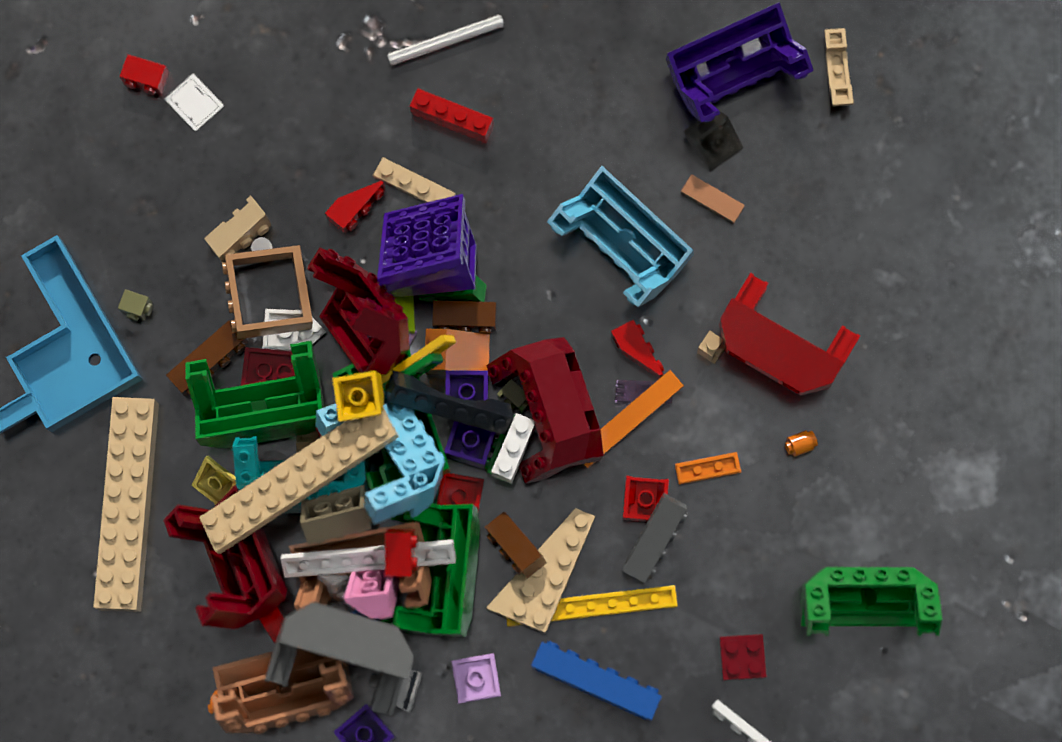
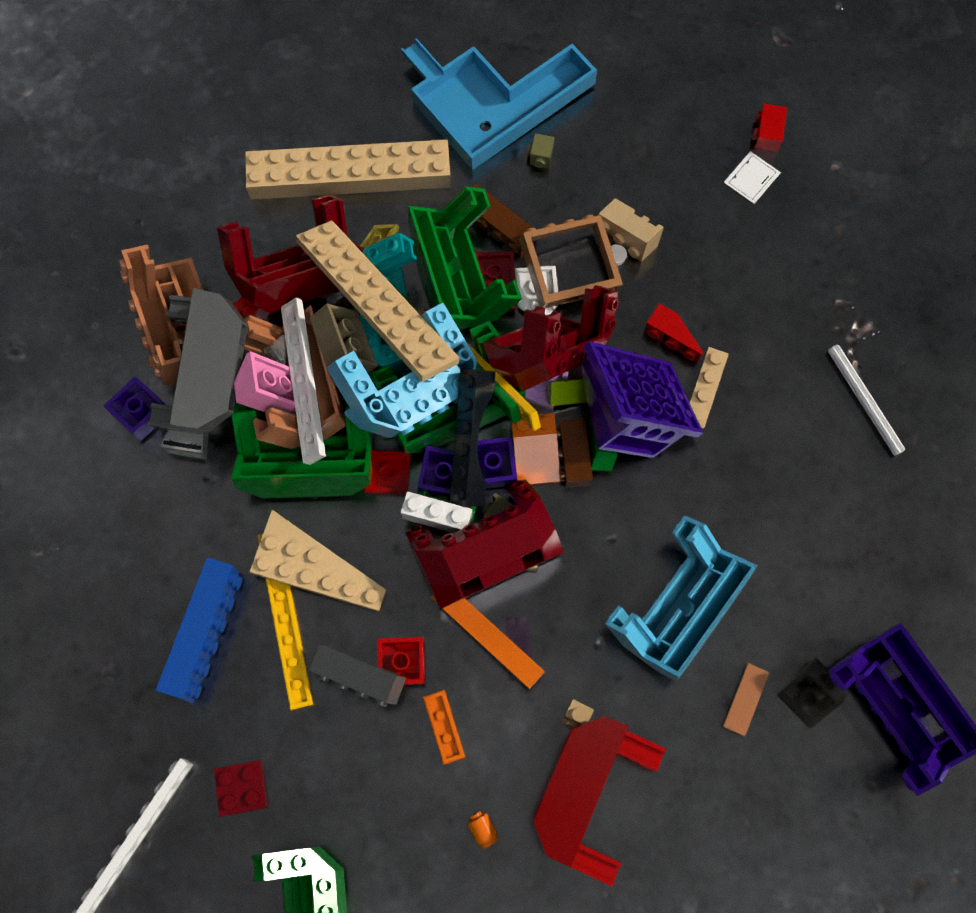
camera: 75 degrees right, 5 degrees down
yellow slope [333,371,384,422] -> none
red brick [385,528,418,577] -> none
red brick [410,88,494,144] -> none
lavender tile [451,653,501,704] -> none
reddish brown brick [485,511,547,579] -> none
red slope [611,320,665,379] -> none
tan slope [824,28,853,106] -> none

